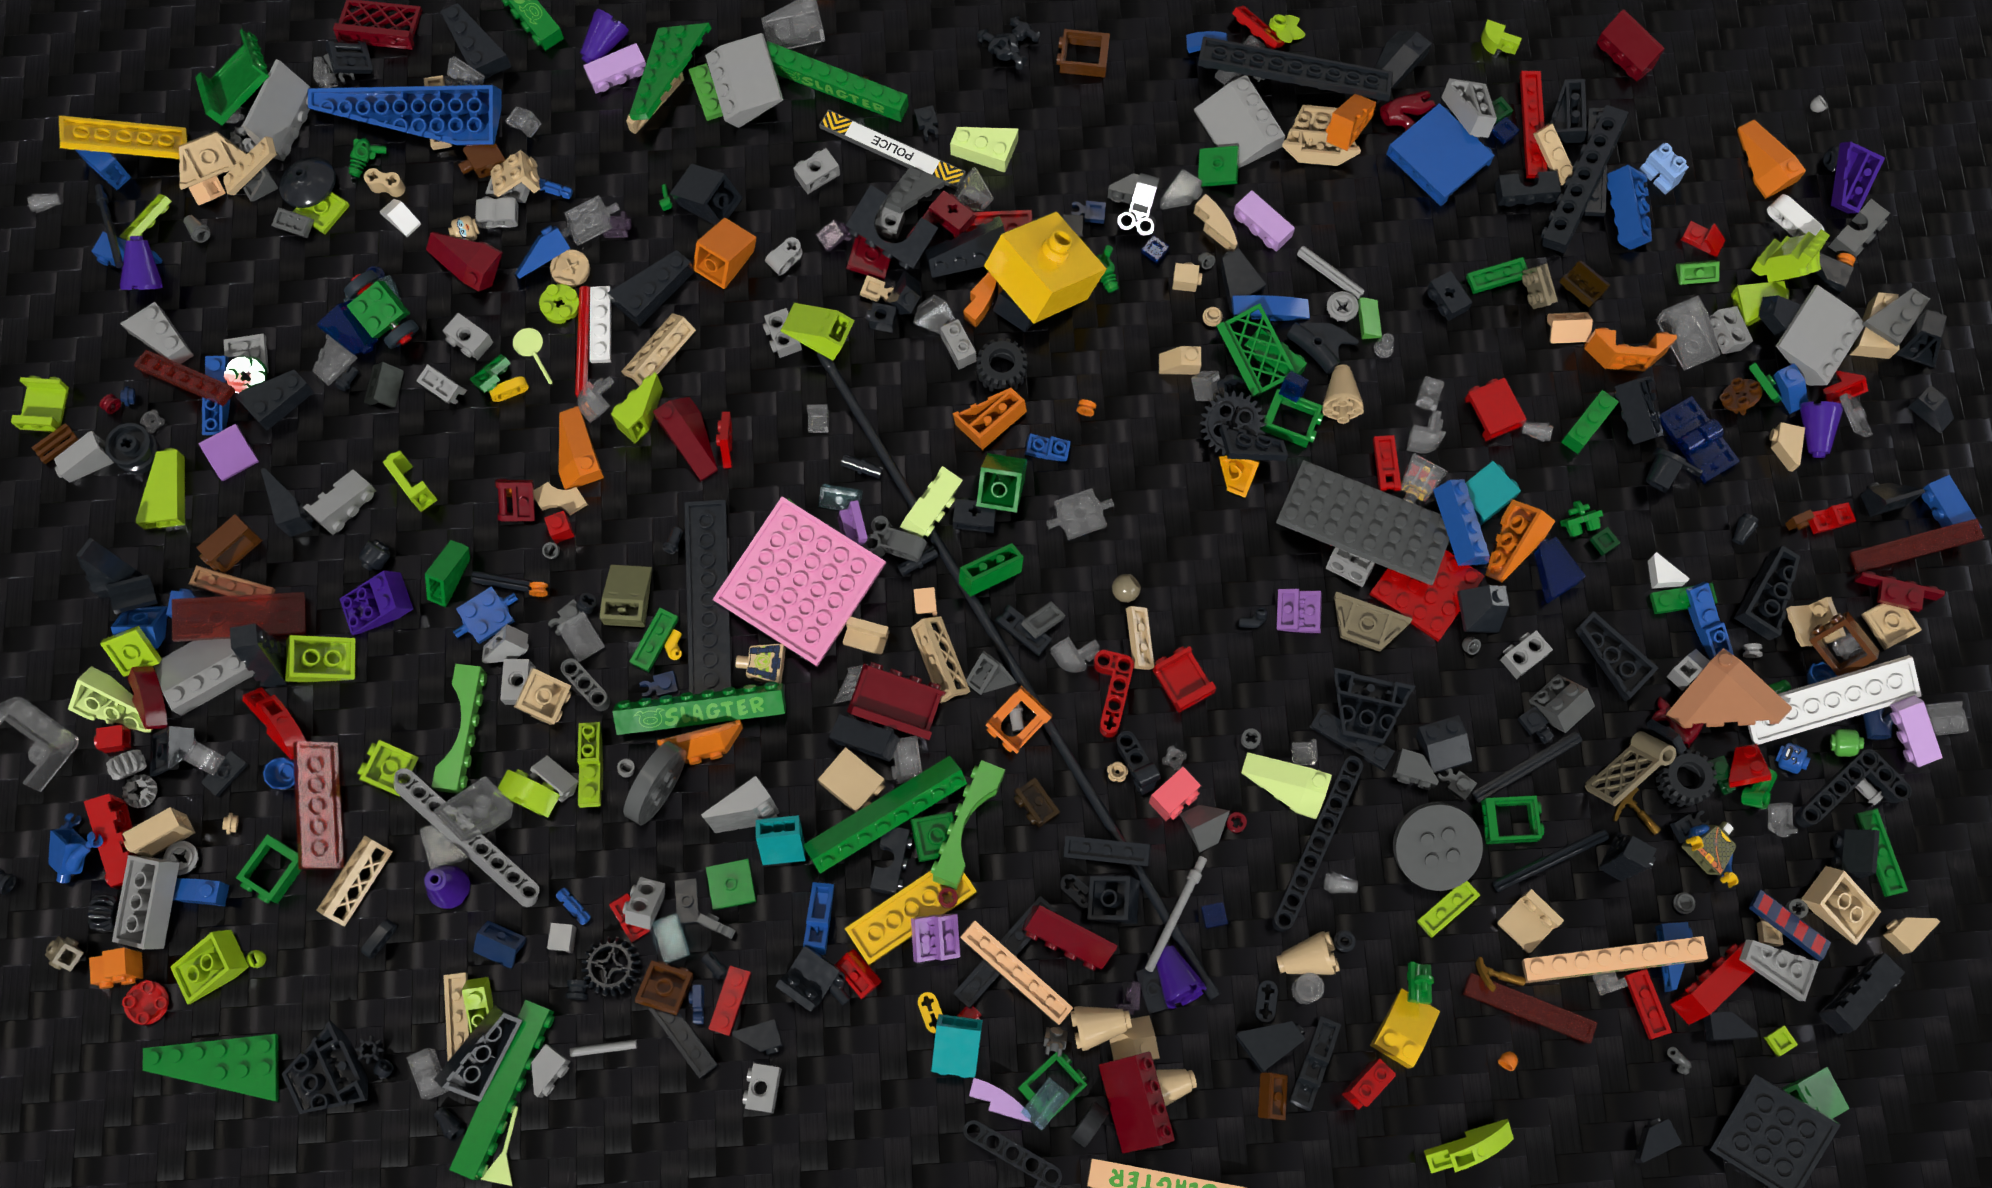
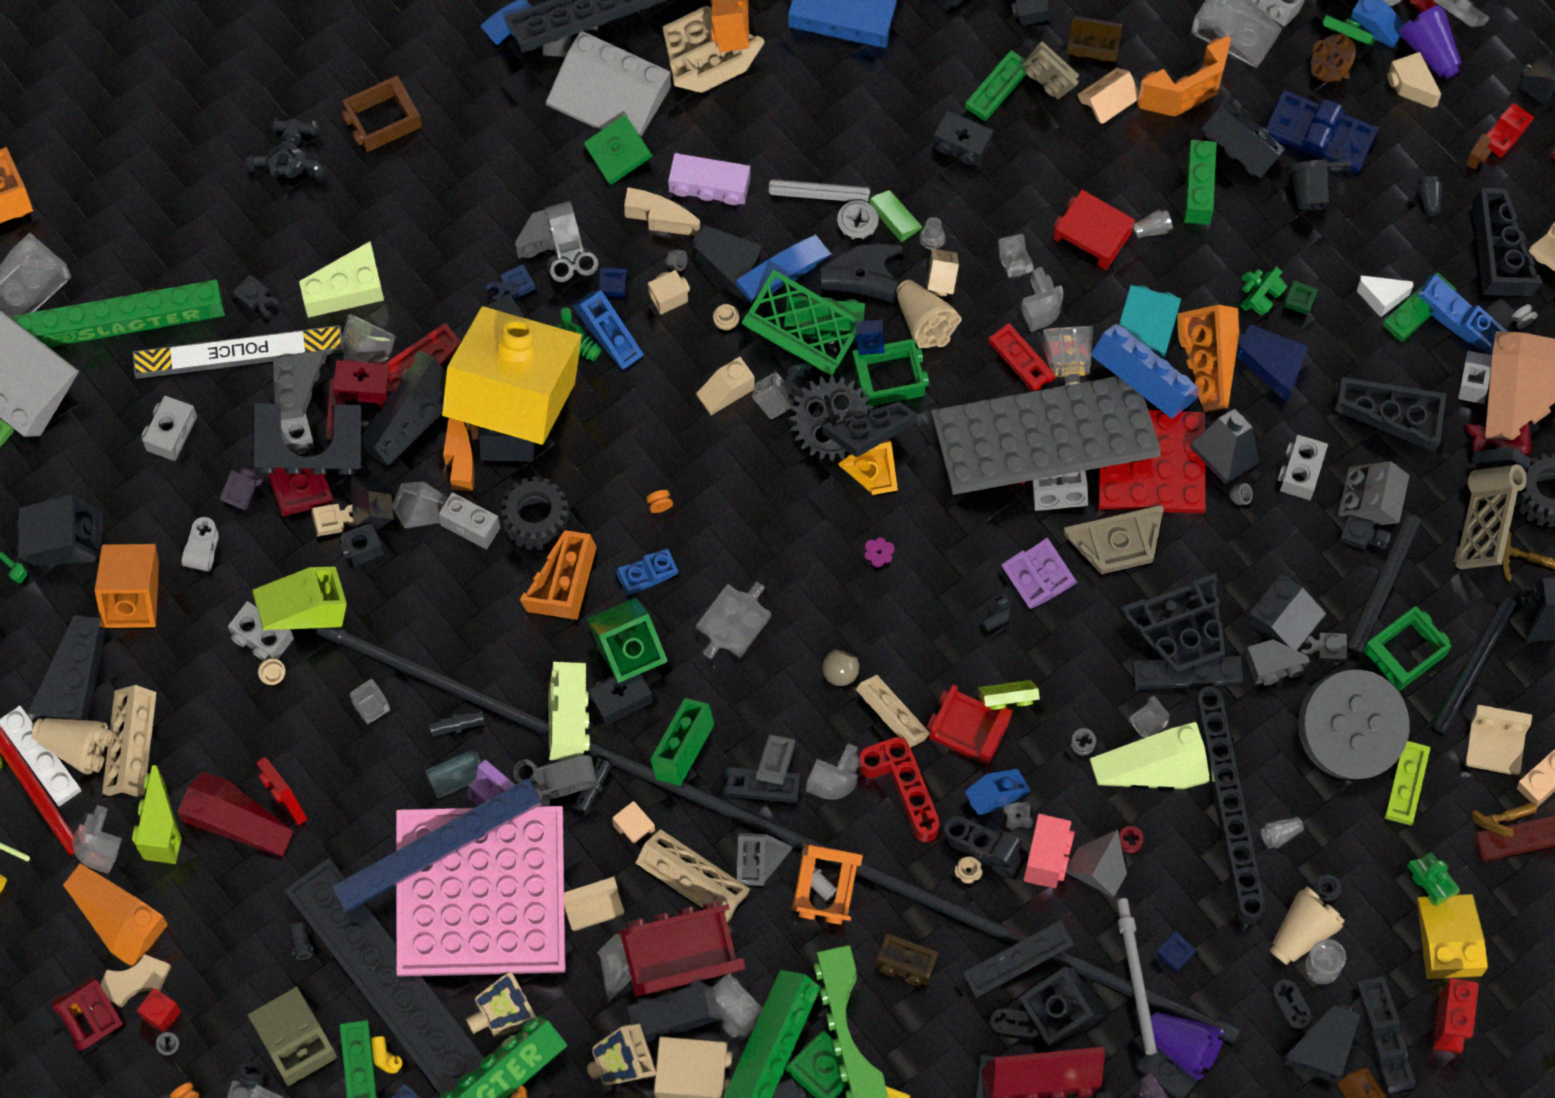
camera: 35 degrees left, 5 degrees down
clear slope [1160,169,1203,209] -> none
none -> tan cone [31,718,113,775]
none -> tan plate [258,658,285,685]
none -> dark blue plate [332,779,541,913]
none -> blue slope [573,290,644,370]
none -> torso [588,1024,657,1085]
none -> magenta plant [865,538,894,567]
none -> tan slope [927,249,959,296]
none -> blue slope [965,769,1031,815]
none -> lime plate [978,680,1039,710]

